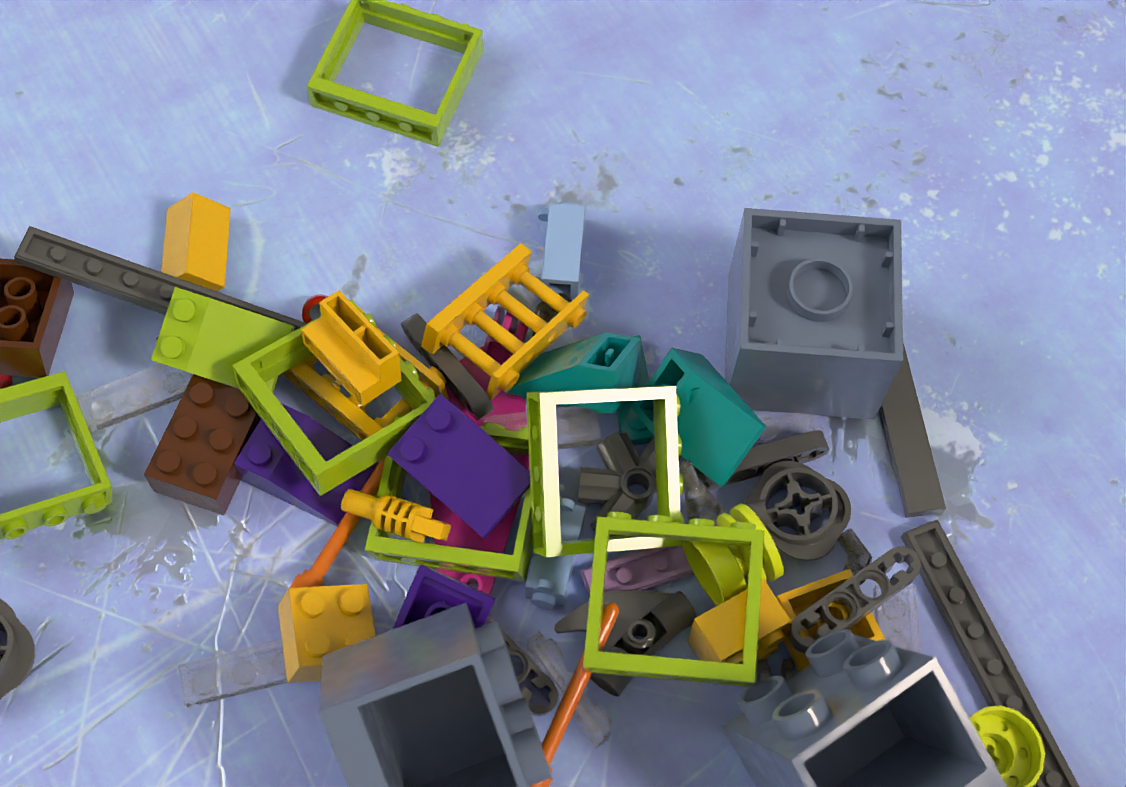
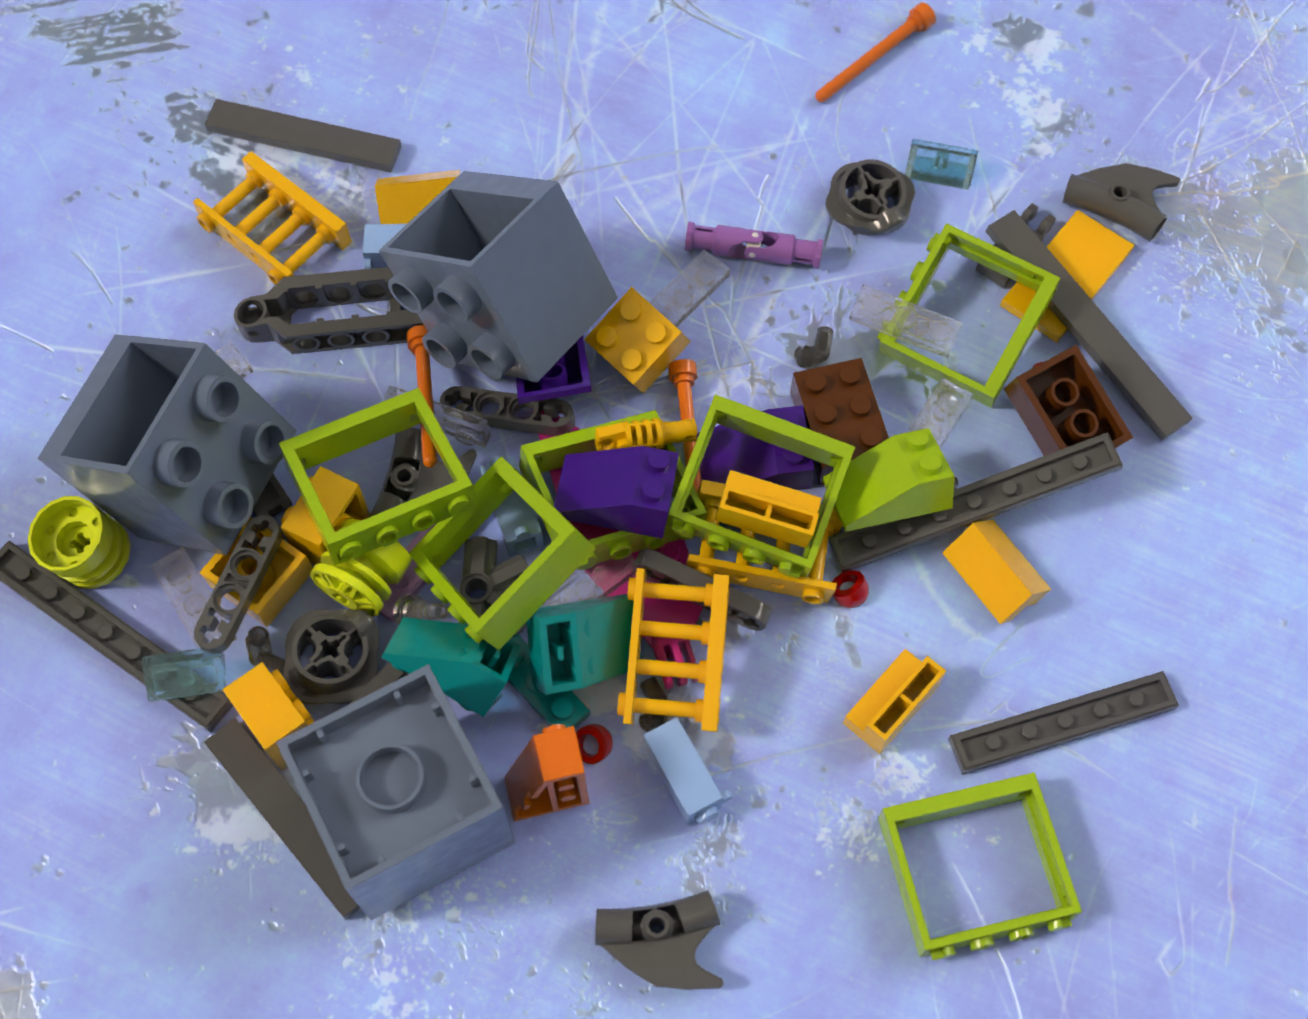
camera: 150 degrees right, 0 degrees up
none -> clear light blue slope [142,648,226,702]
none -> yellow brick [222,662,314,772]
none -> orange wedge [504,724,590,822]
none -> red piece [576,724,613,764]
none -> dark grey pin [595,890,724,990]
none -> medium lavender piece [685,221,823,269]
none -> clear smoke arm [794,326,834,369]
none -> yellow piece [843,649,946,754]
none -> clear plate [849,284,963,358]
none -> dark grey tile [948,671,1179,775]

